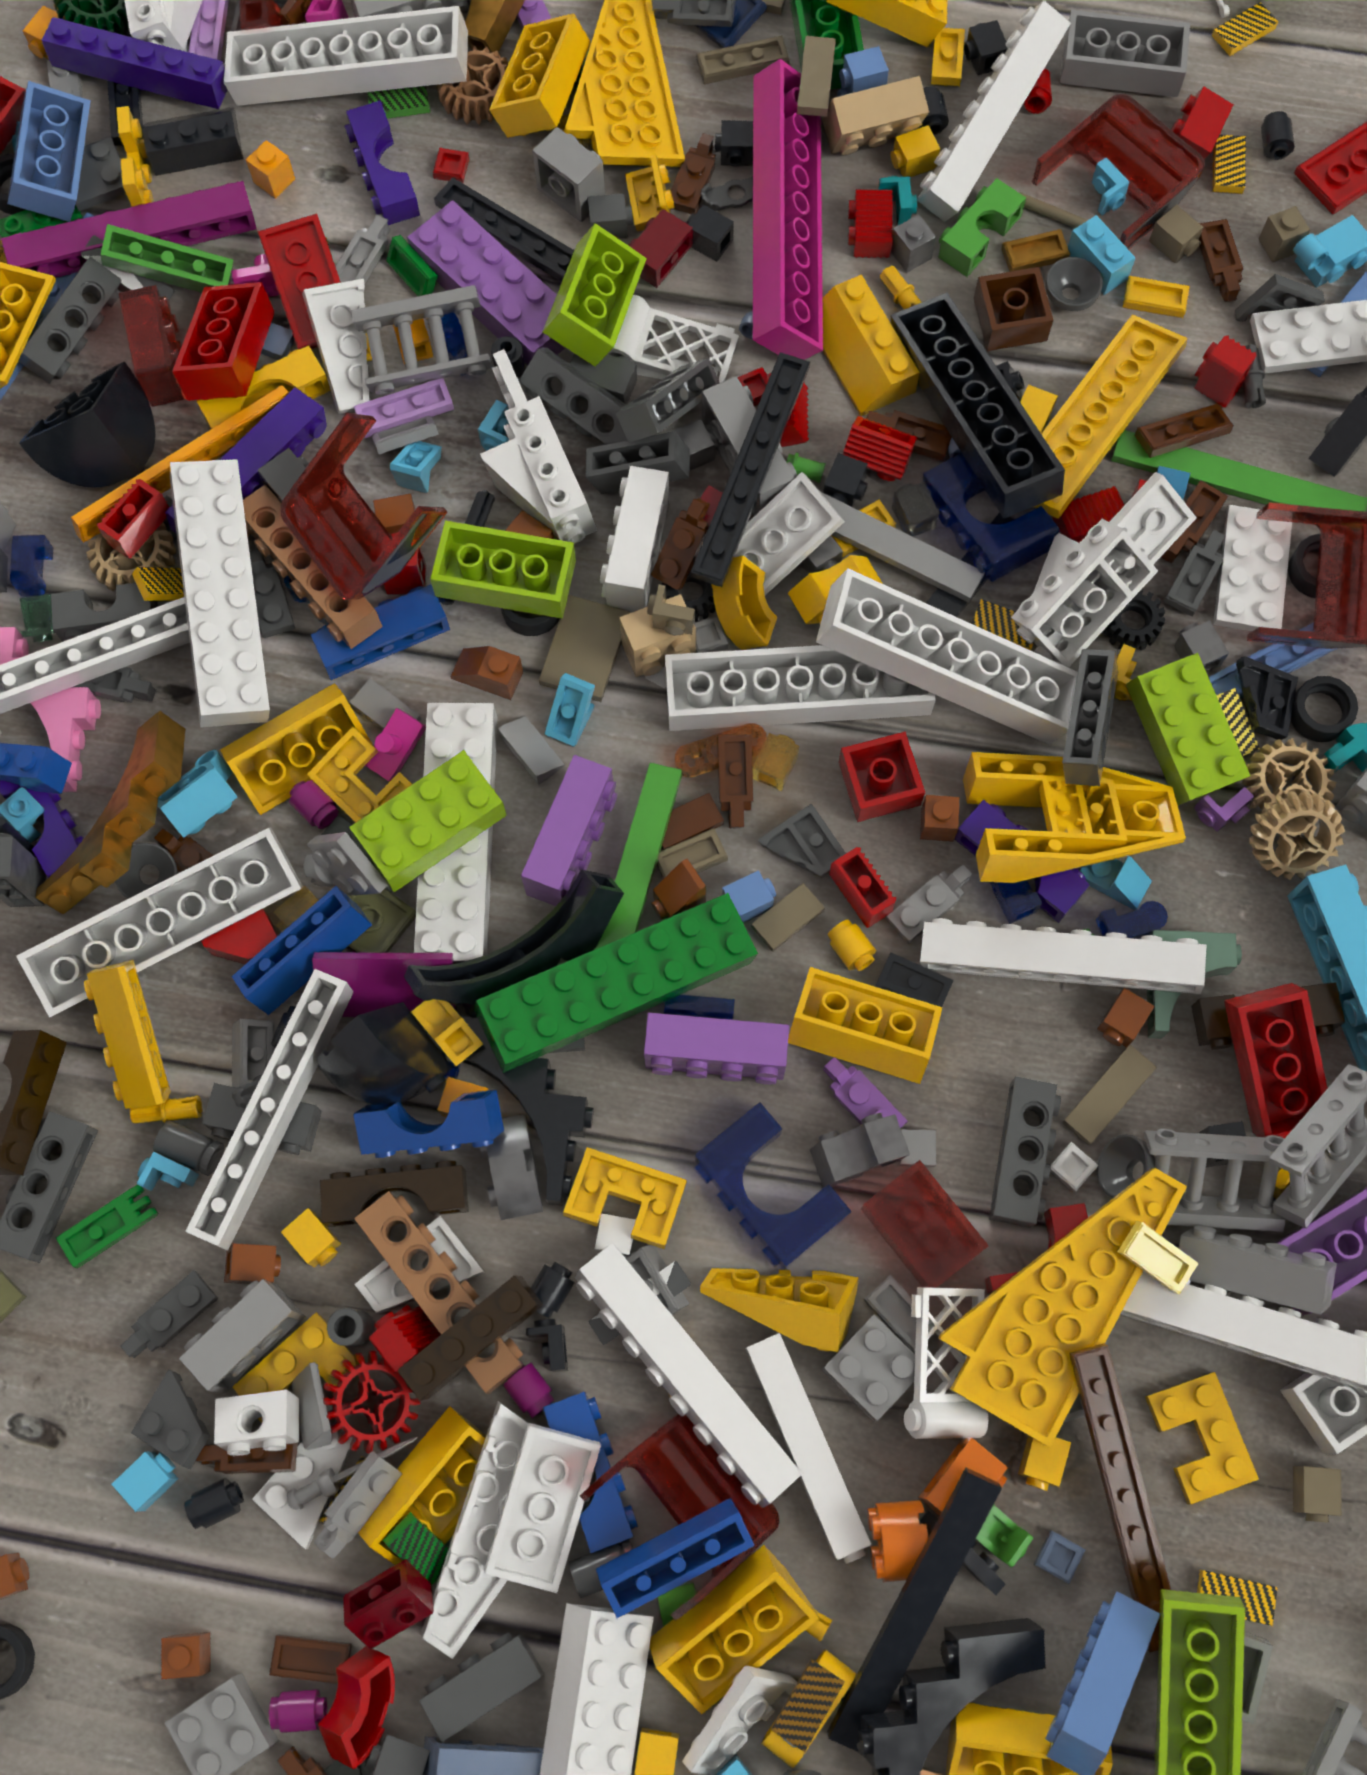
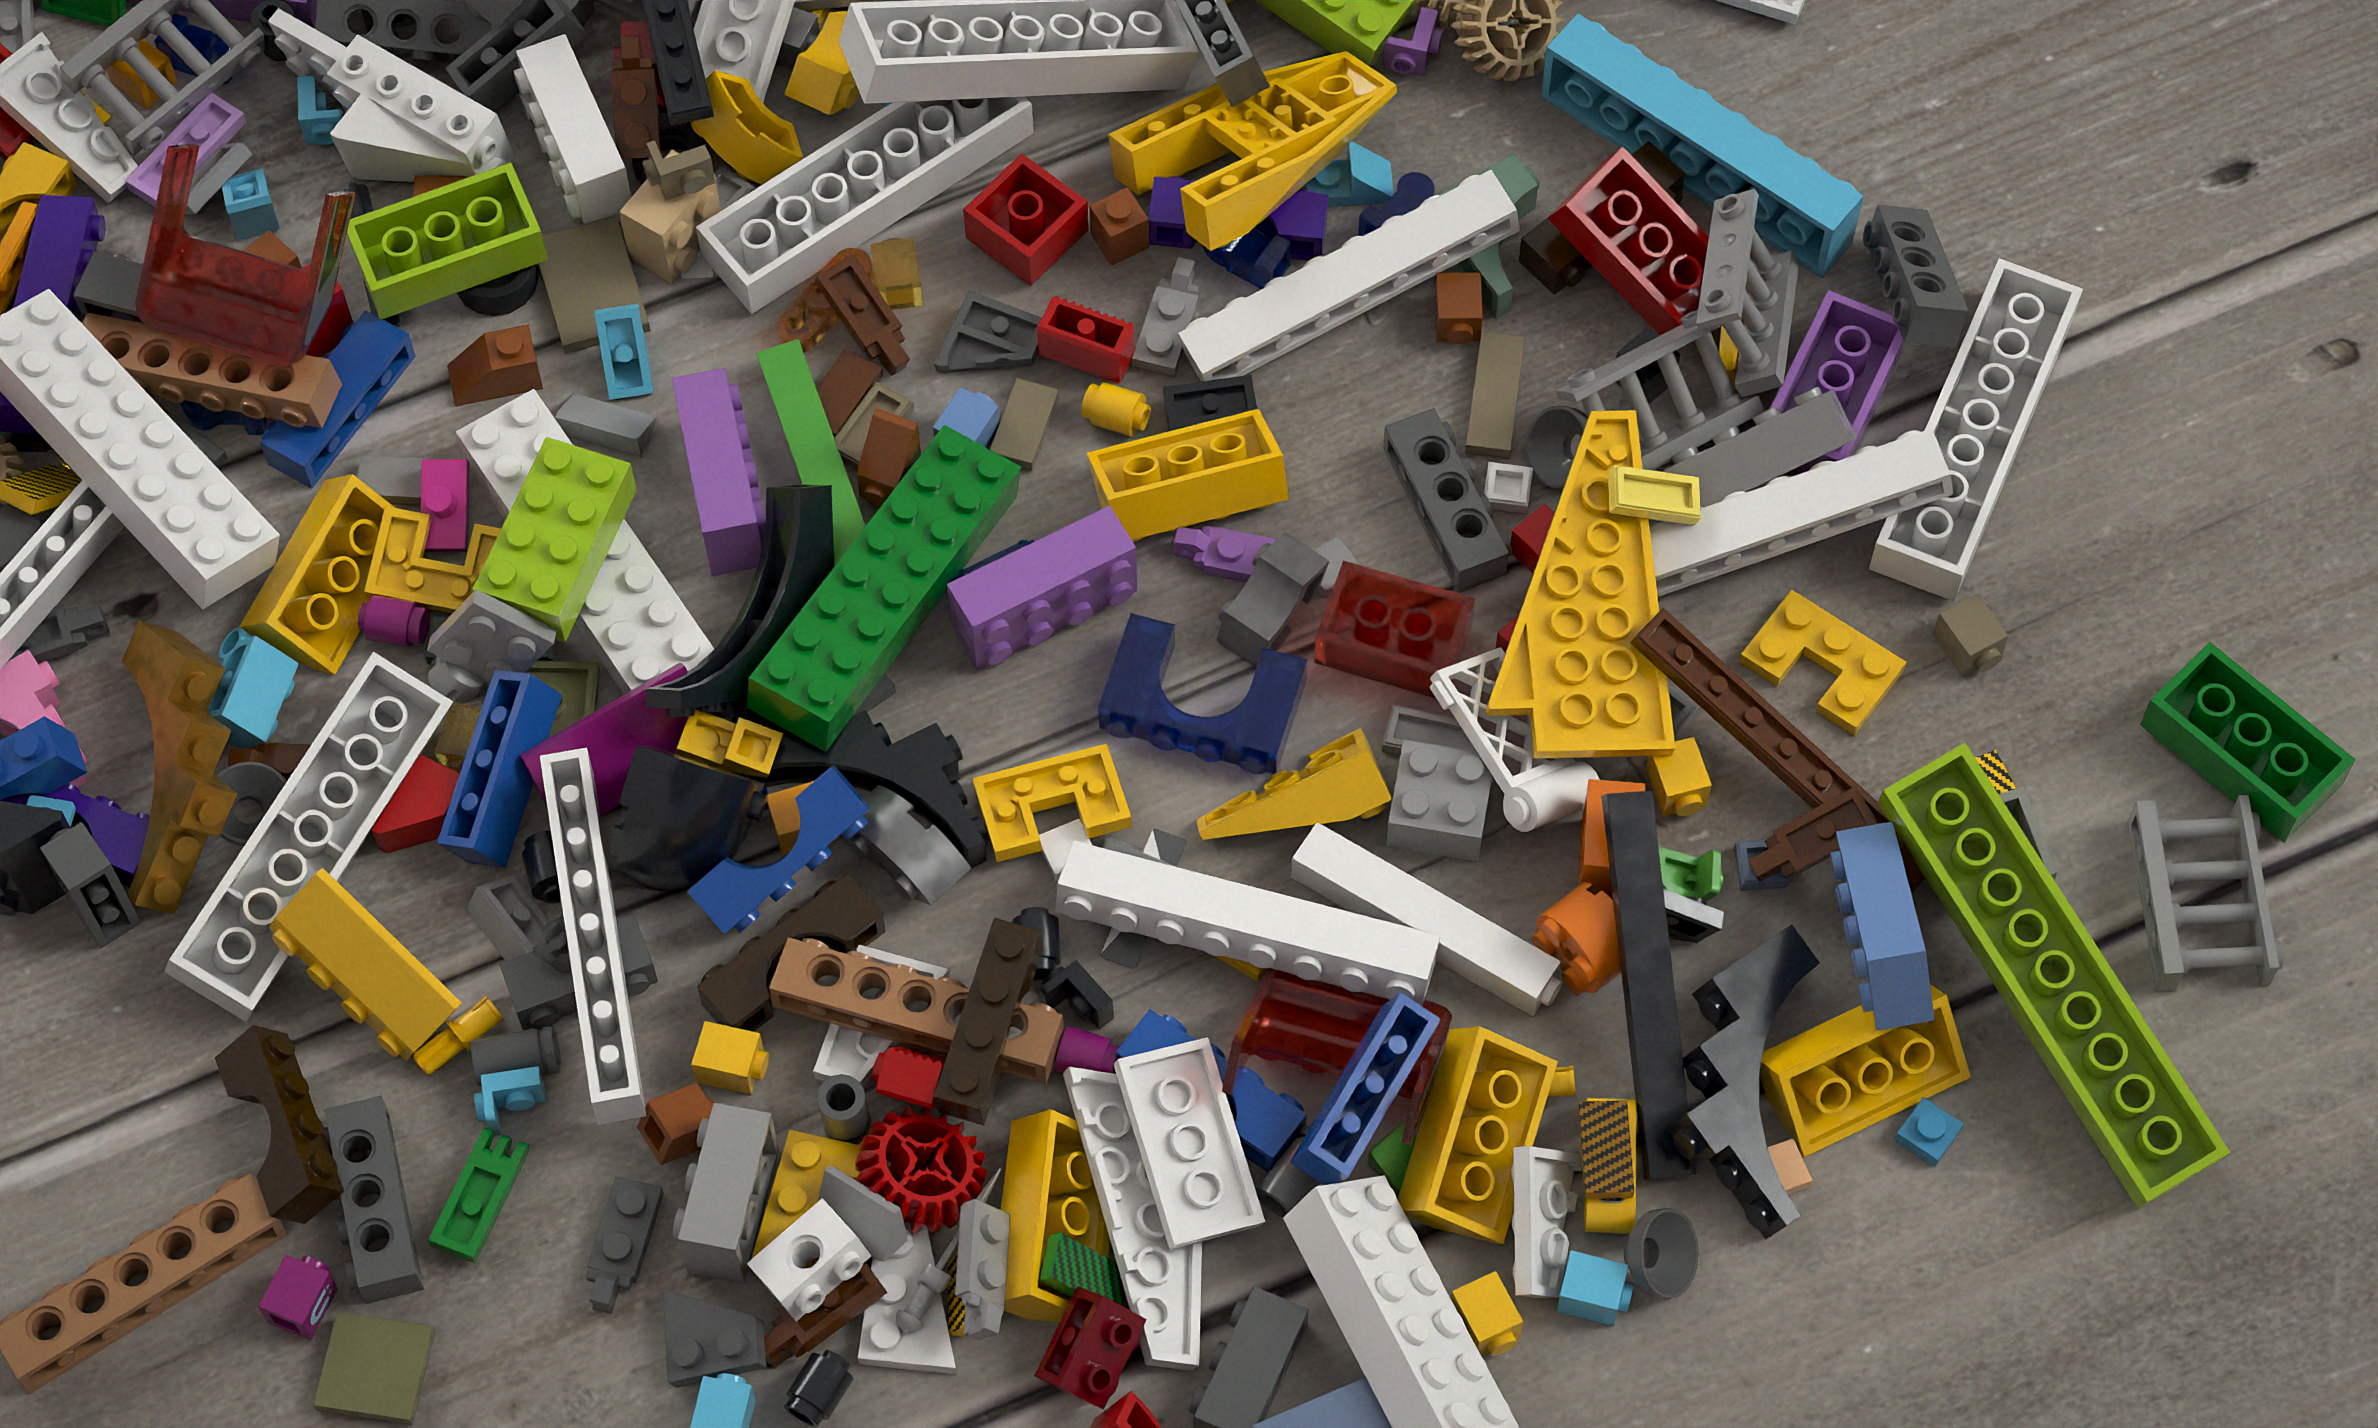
camera: 35 degrees left, 10 degrees down
none -> reddish brown hinge [1748,787,1878,882]

